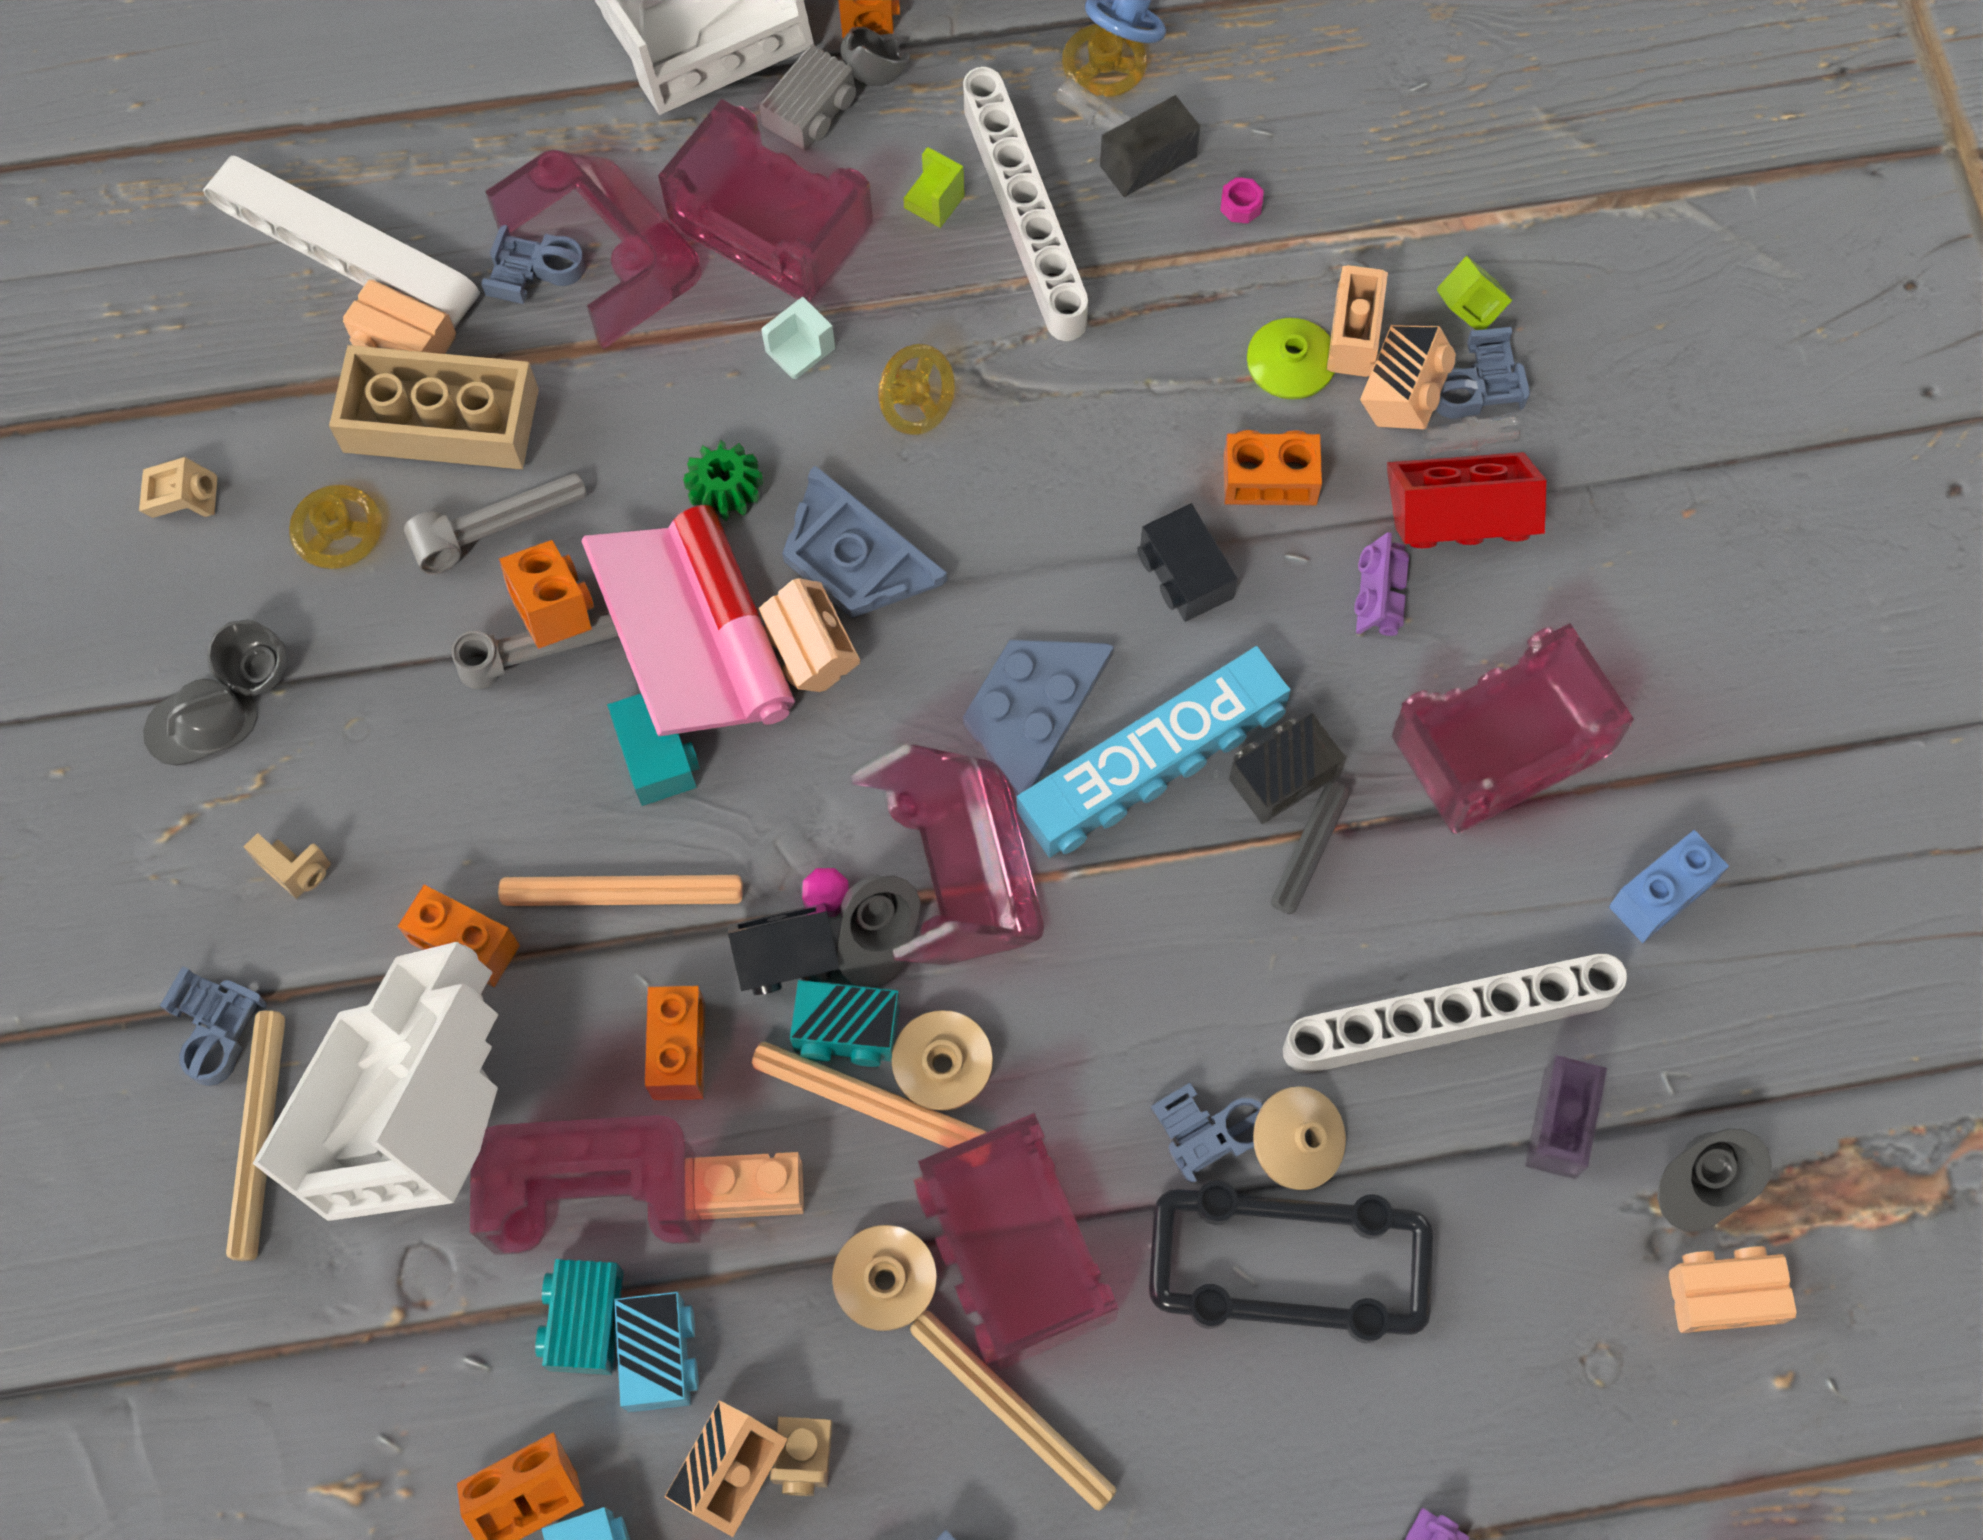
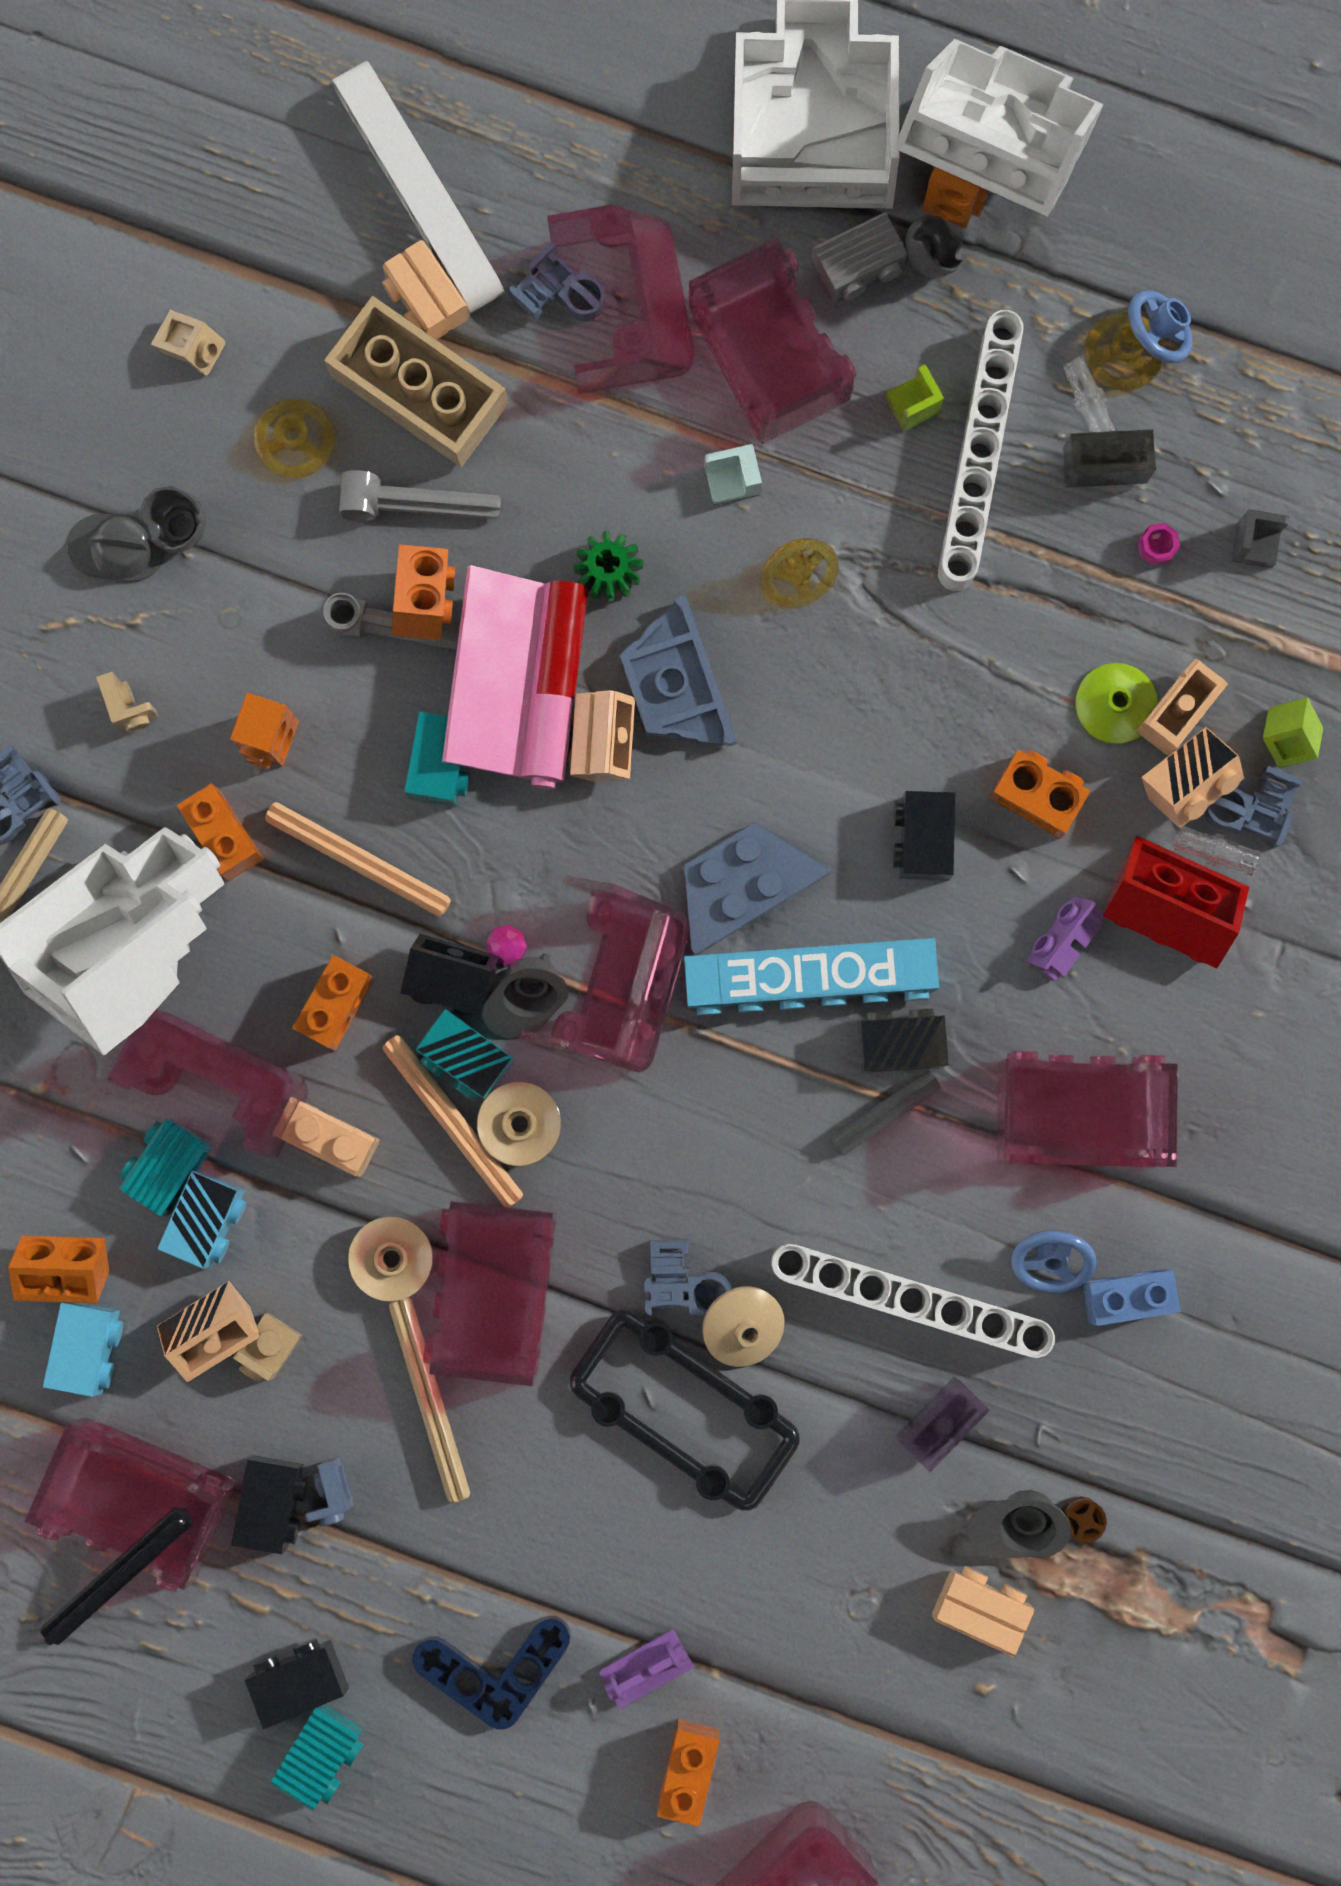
camera: 30 degrees right, 15 degrees up
none -> orange brick [230,692,299,769]
none -> medium blue piece [1011,1230,1097,1293]
none -> reddish brown wheel [1061,1496,1107,1543]
none -> dark grey panel [1232,509,1289,568]

